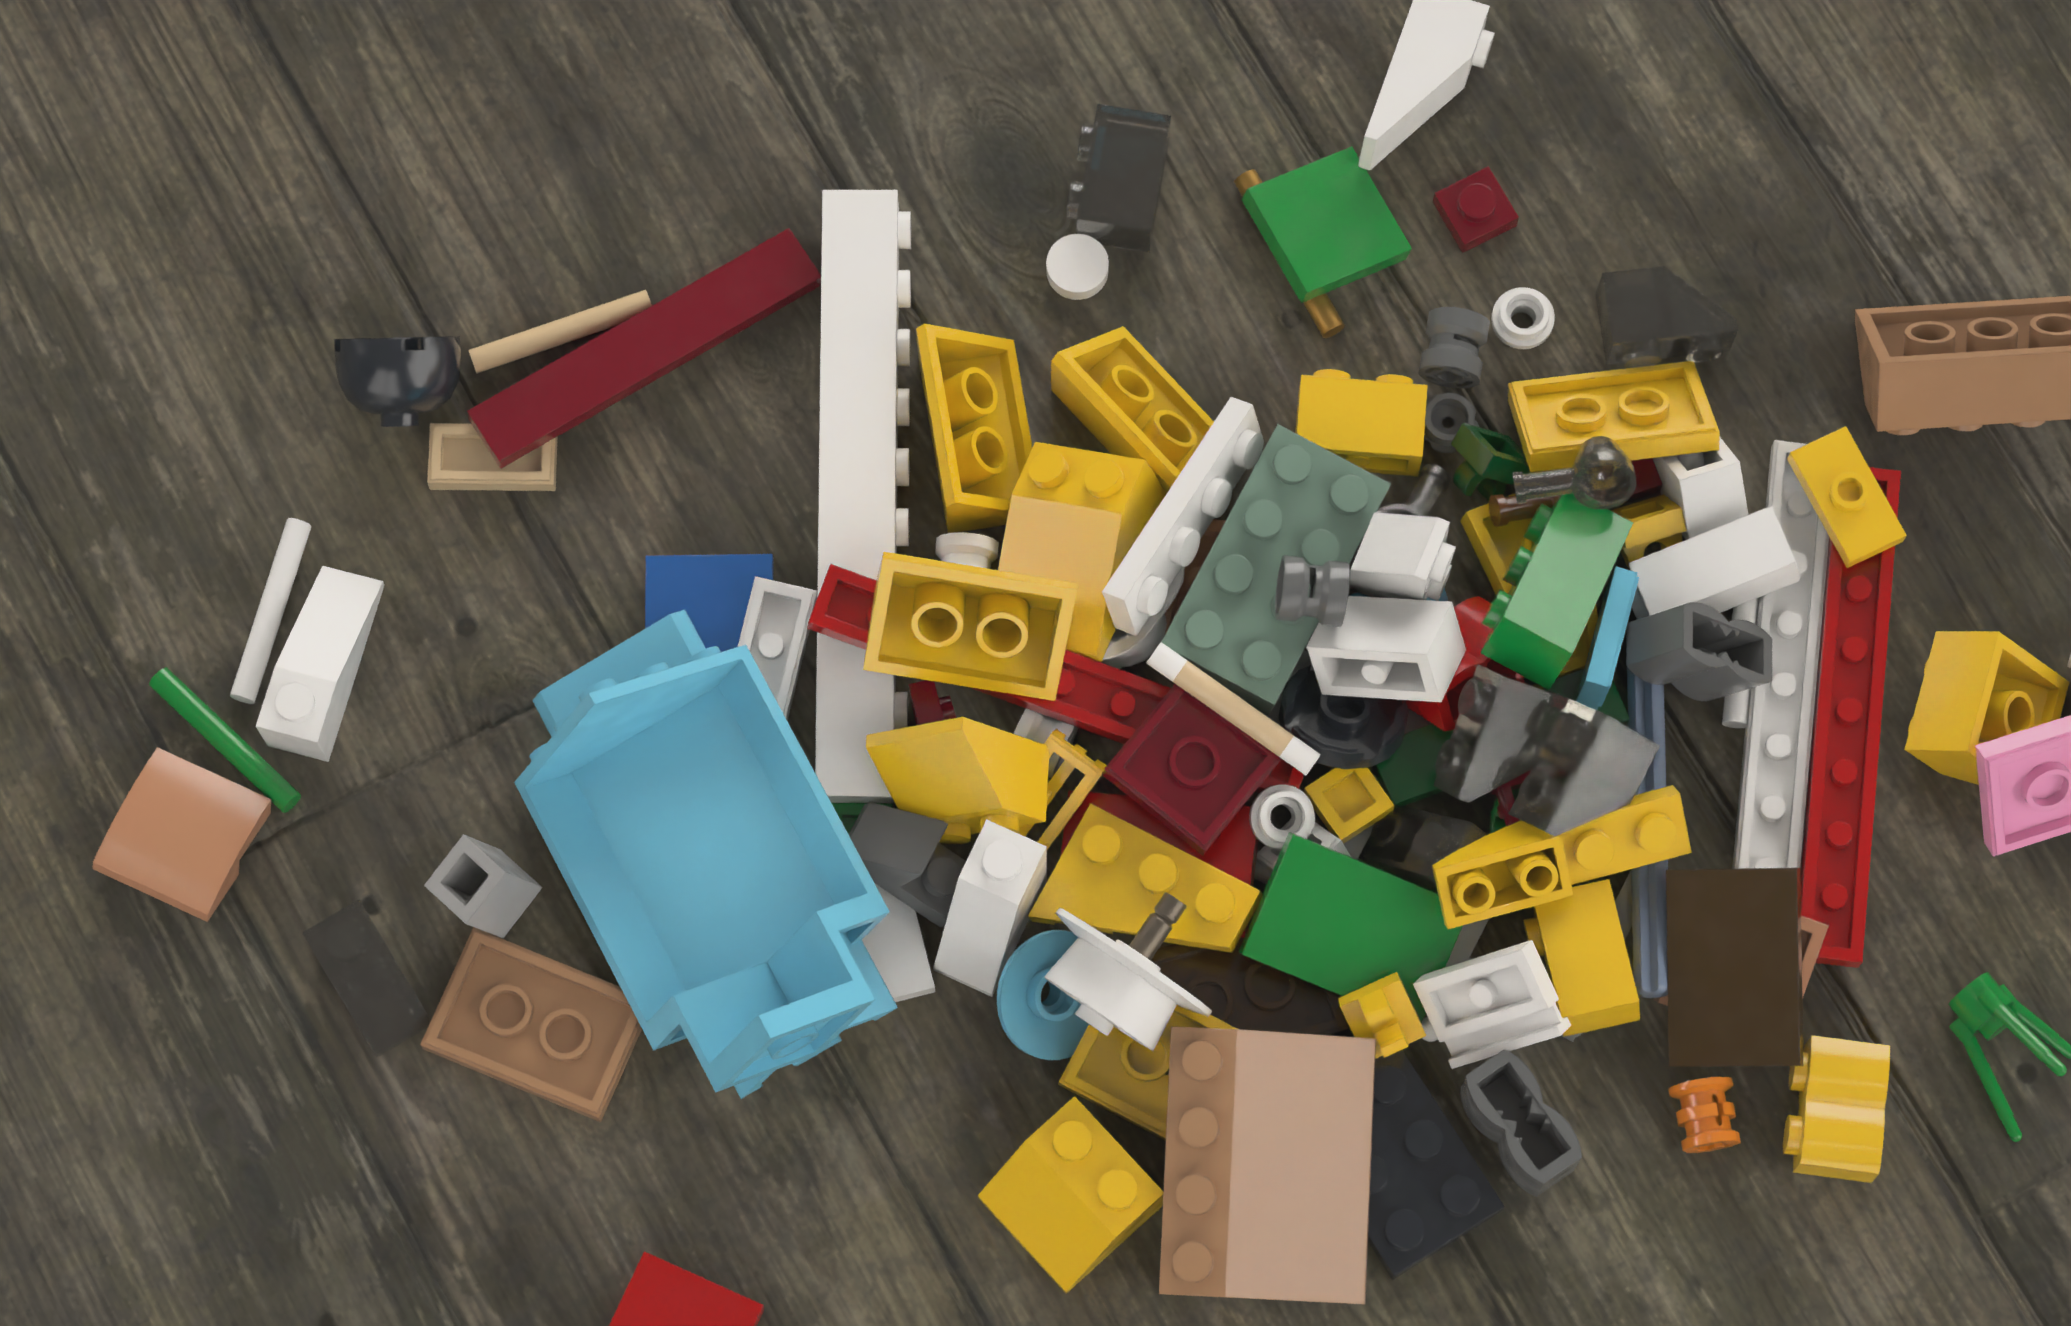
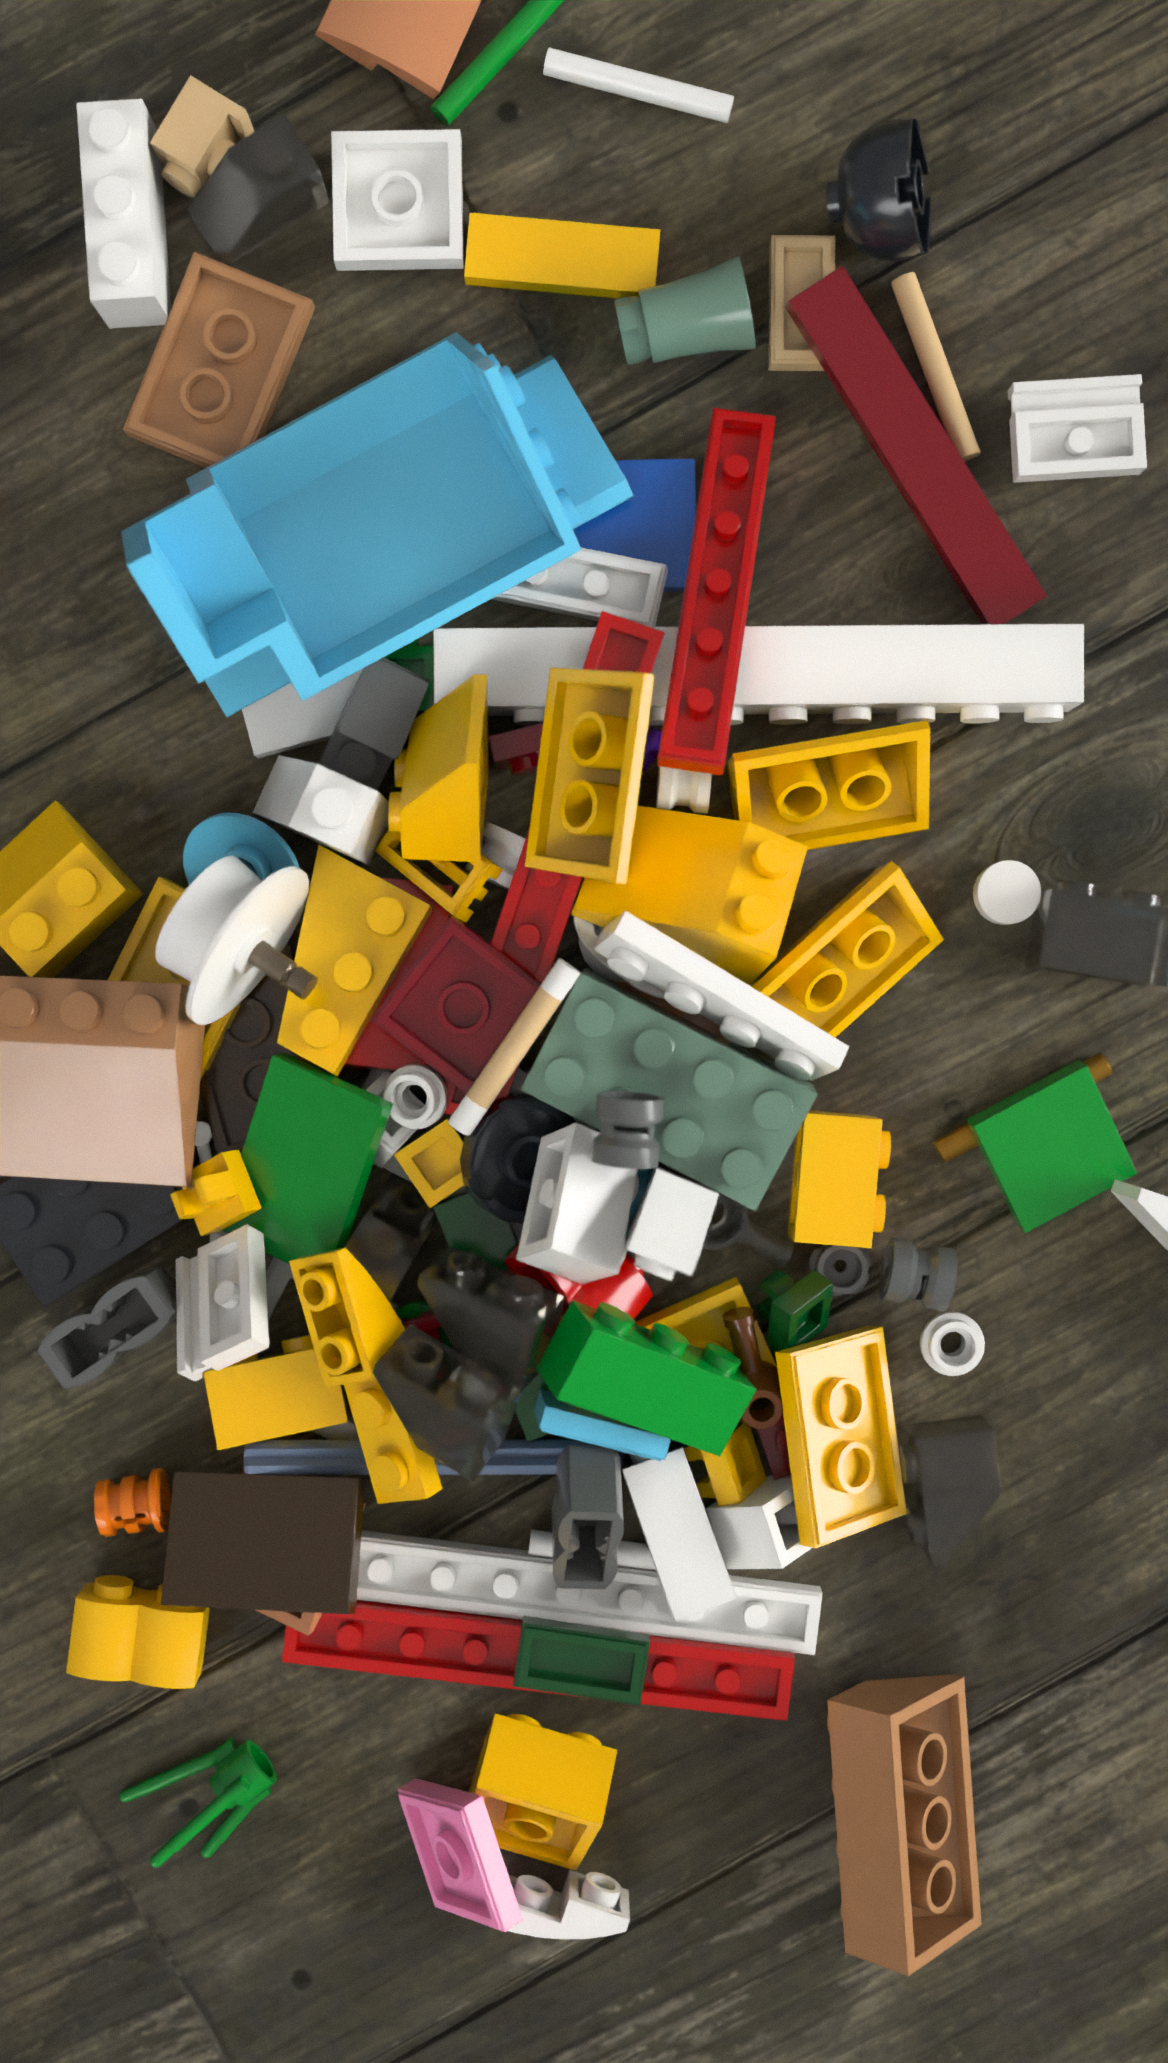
camera: 85 degrees right, 15 degrees up
white slope [256,566,385,762] -> none
light grey brick [424,834,543,938] -> none
dark red plate [1433,166,1519,253] -> none
clear smoke bar [1513,436,1636,509] -> none
yellow plate [1787,426,1907,568] -> none
none -> white brick [77,99,171,329]
none -> tan brick [150,75,257,198]
none -> white plate [331,129,464,271]
none -> yellow tile [464,213,661,299]
none -> dark green tile [513,1616,650,1705]
none -> sand green plant [614,255,756,365]
none -> red tile [657,407,776,776]
none -> white plate [1008,374,1147,483]

